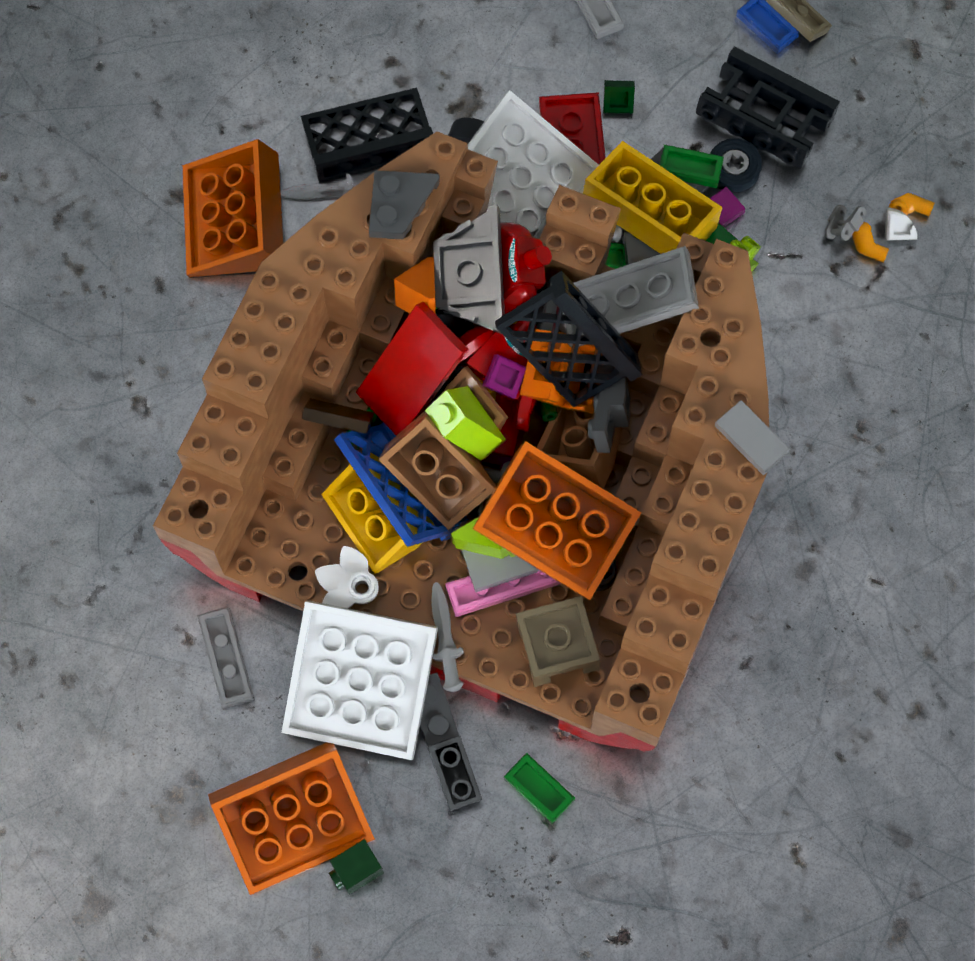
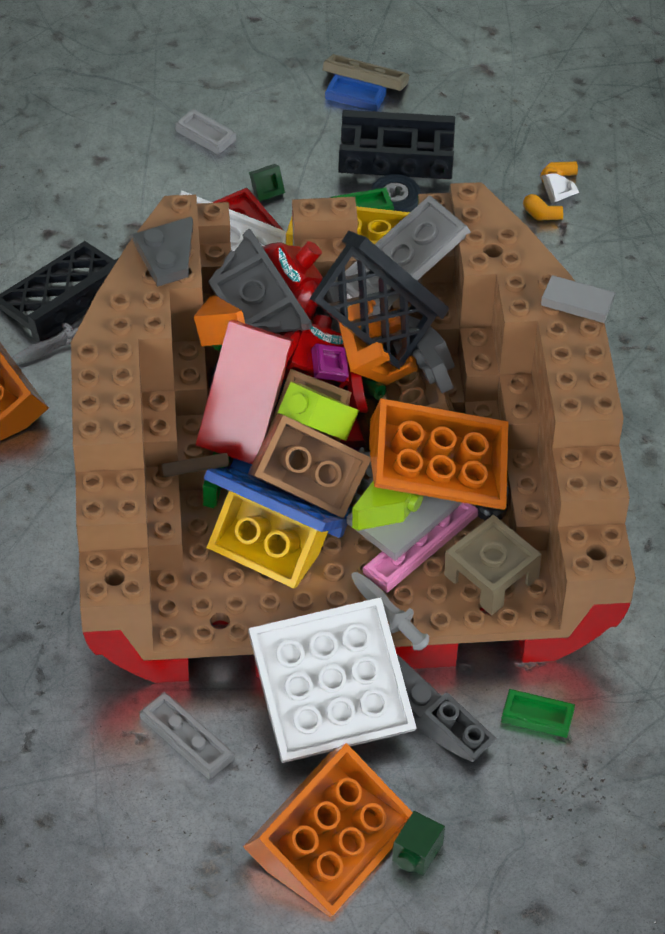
camera: 30 degrees left, 20 degrees down
white plate [315,546,379,608] -> none
light grey piece [825,205,867,241] -> none

